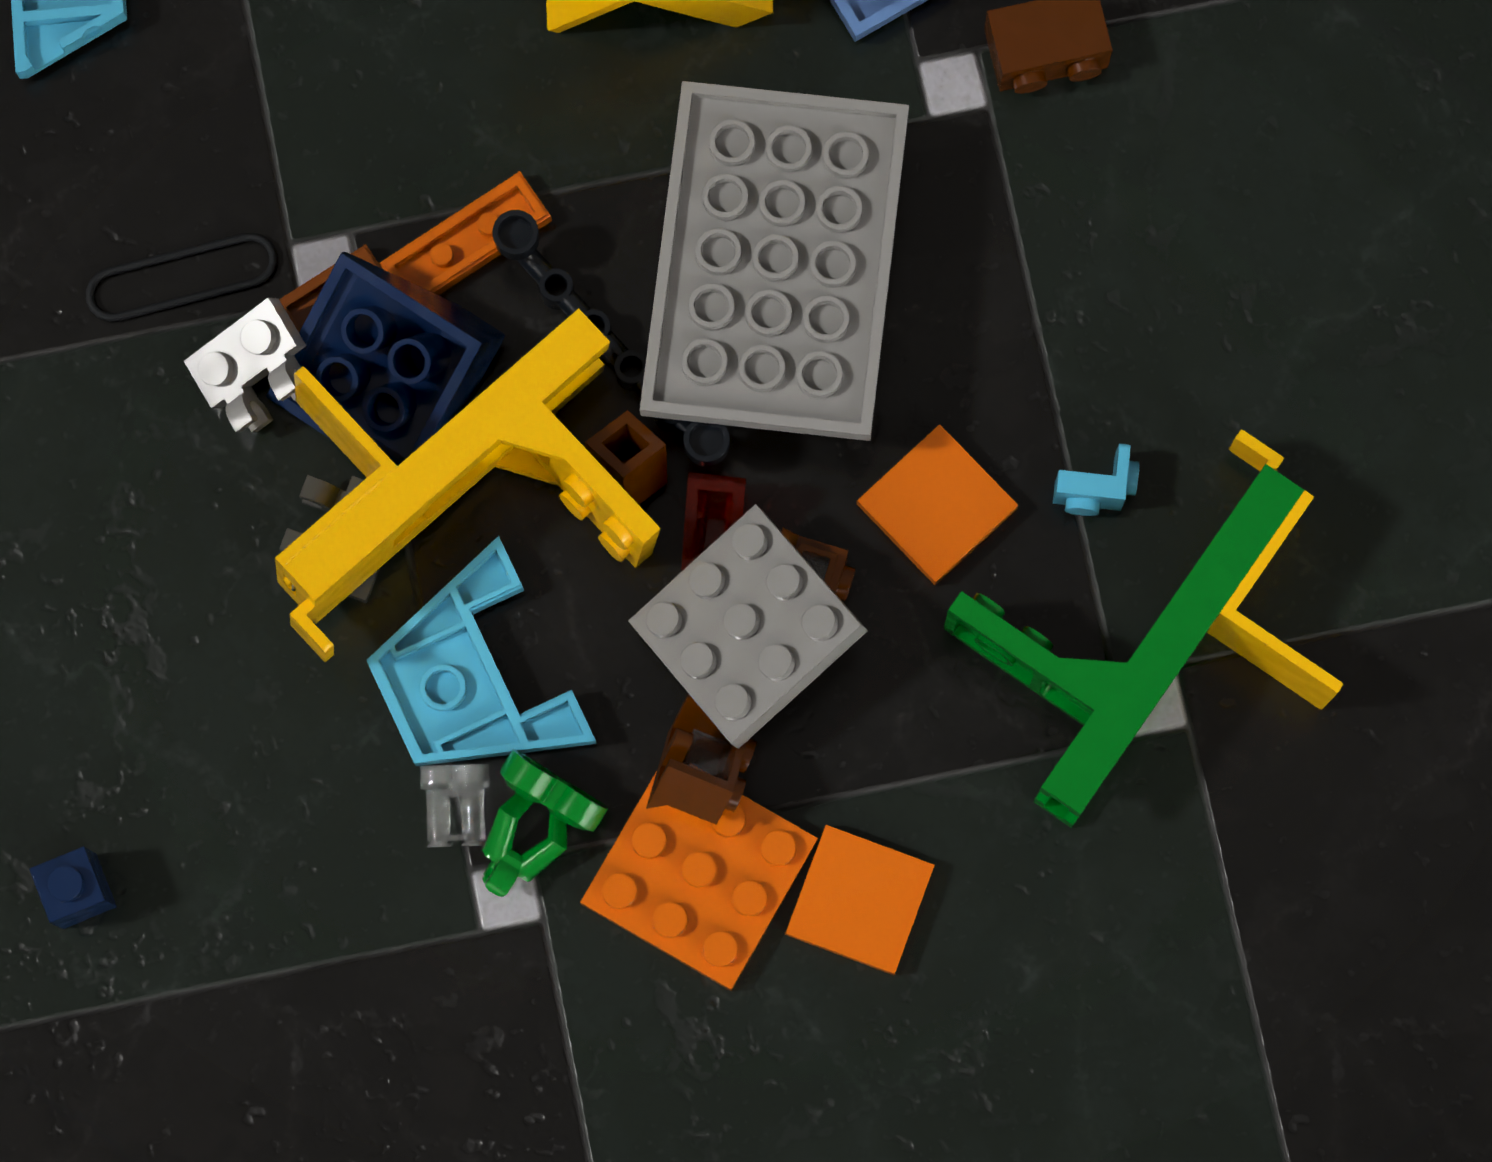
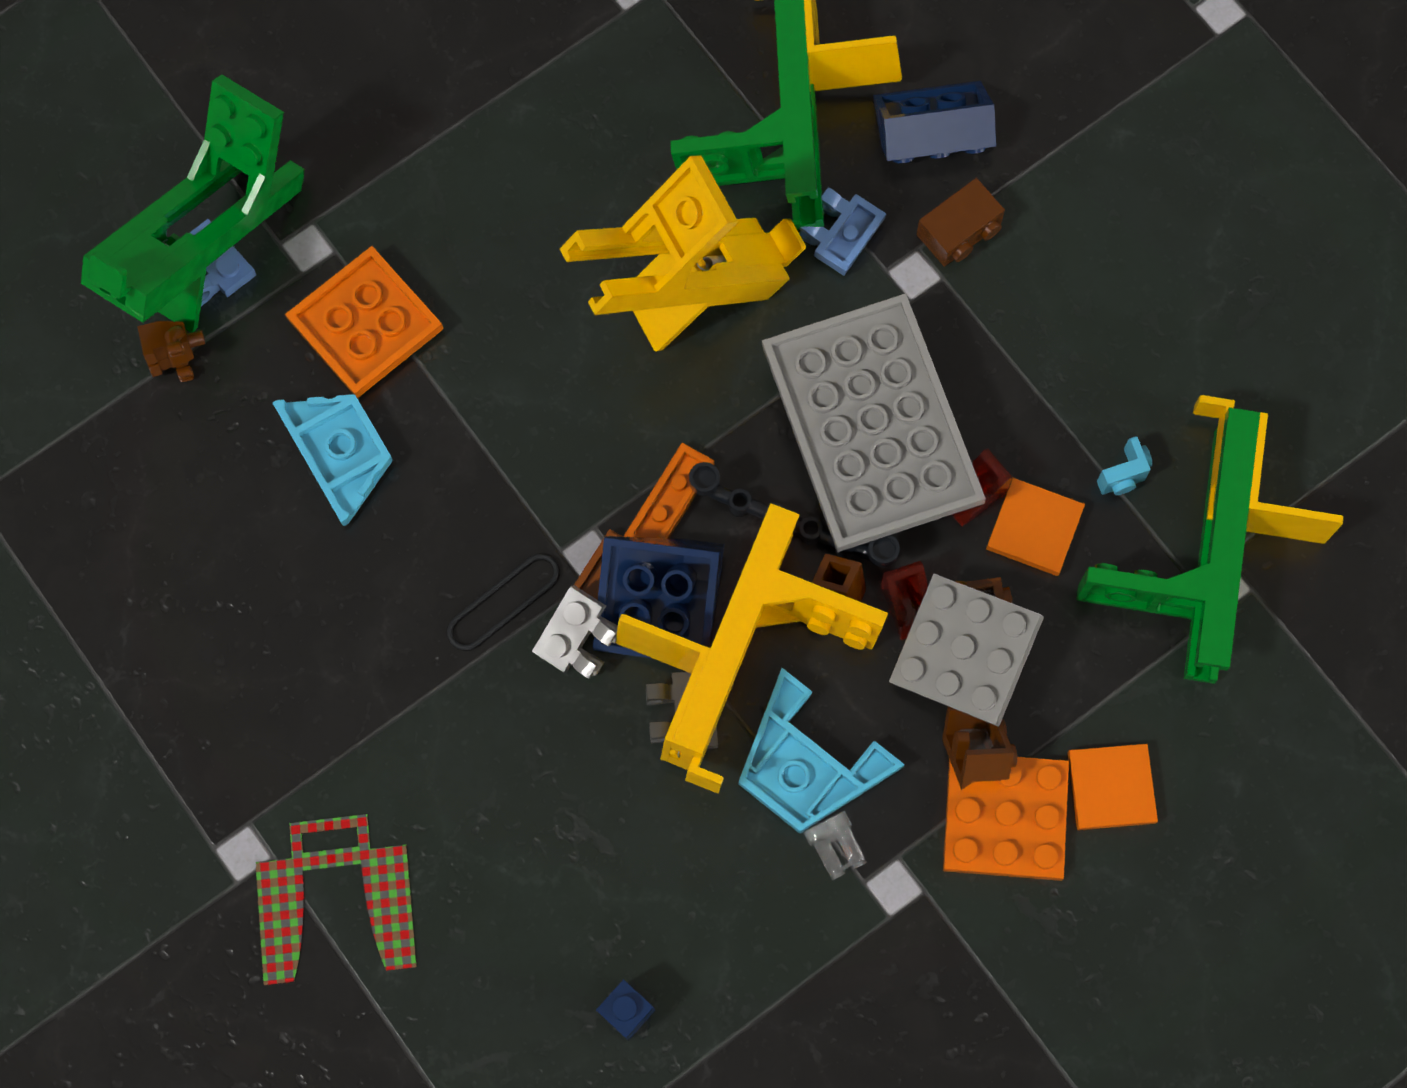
camera: 25 degrees left, 5 degrees down
green piece [482,749,608,897] -> none
none -> clear red slope [952,448,1013,526]

